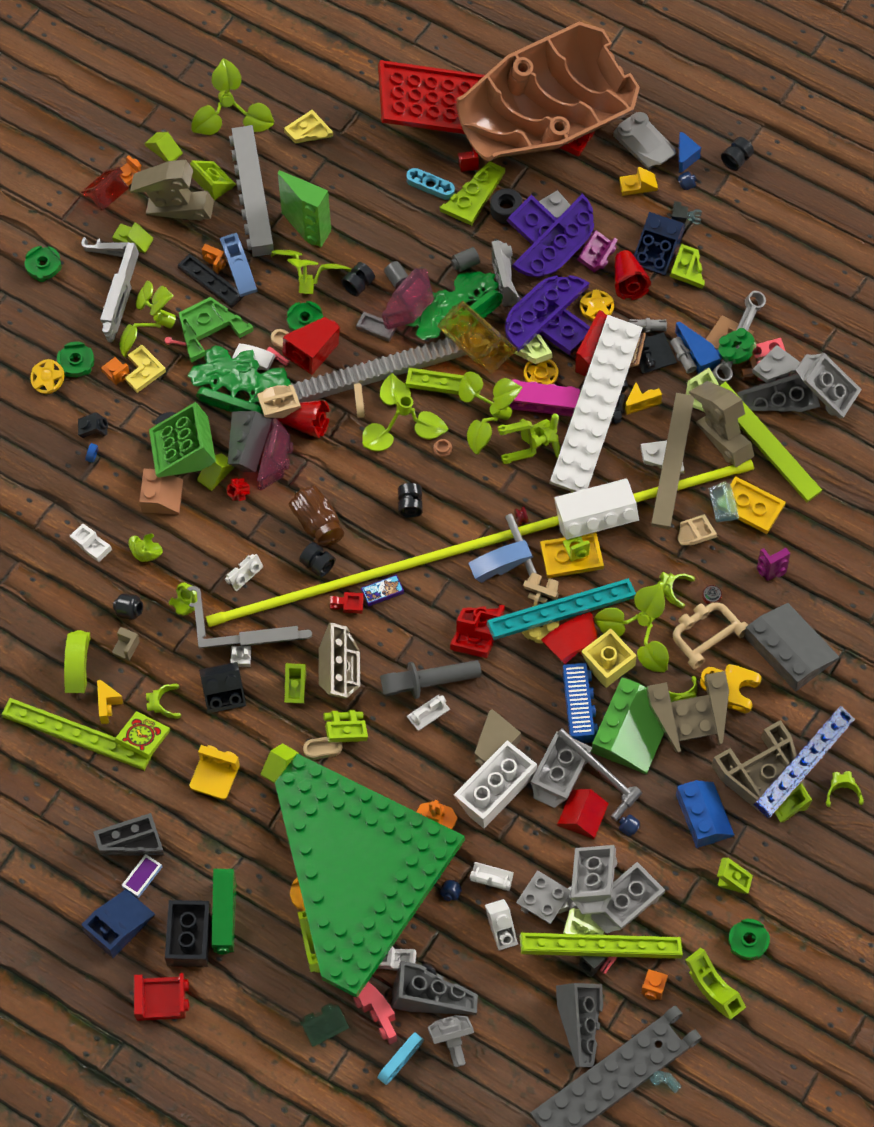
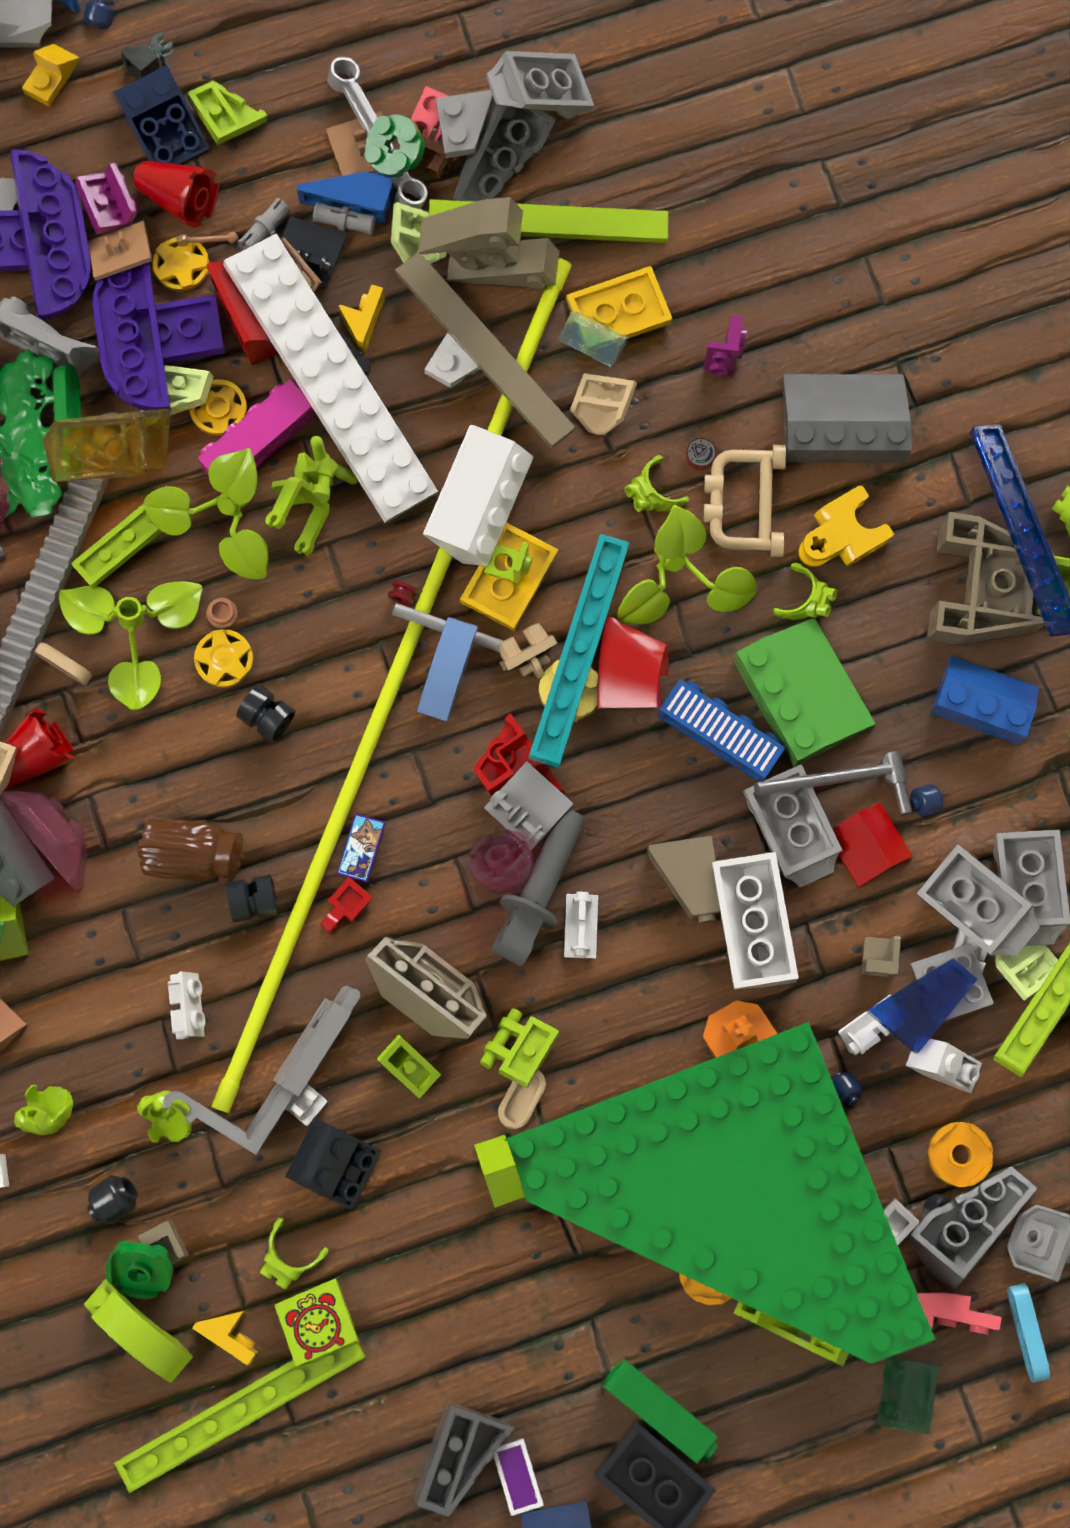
camera: 55 degrees left, 15 degrees up
yellow bracket [189,745,240,800] -> none
red gear [227,478,250,501] -> none
light yellow slope [581,629,637,688] -> none
dark tan wedge [646,671,729,753] -> none
none -> medium nougat piece [88,221,152,281]
none -> green plate [105,1241,173,1299]
none -> medium nougat hinge [176,232,238,247]
none -> yellow wheel [194,629,253,688]
none -> clear pink cylinder [469,830,534,894]
none -> light grey hinge [484,762,573,851]
none -> dark tan panel [861,936,900,978]
none -> clear blue wing [866,958,978,1054]
none -> light orange tile [927,1122,993,1187]

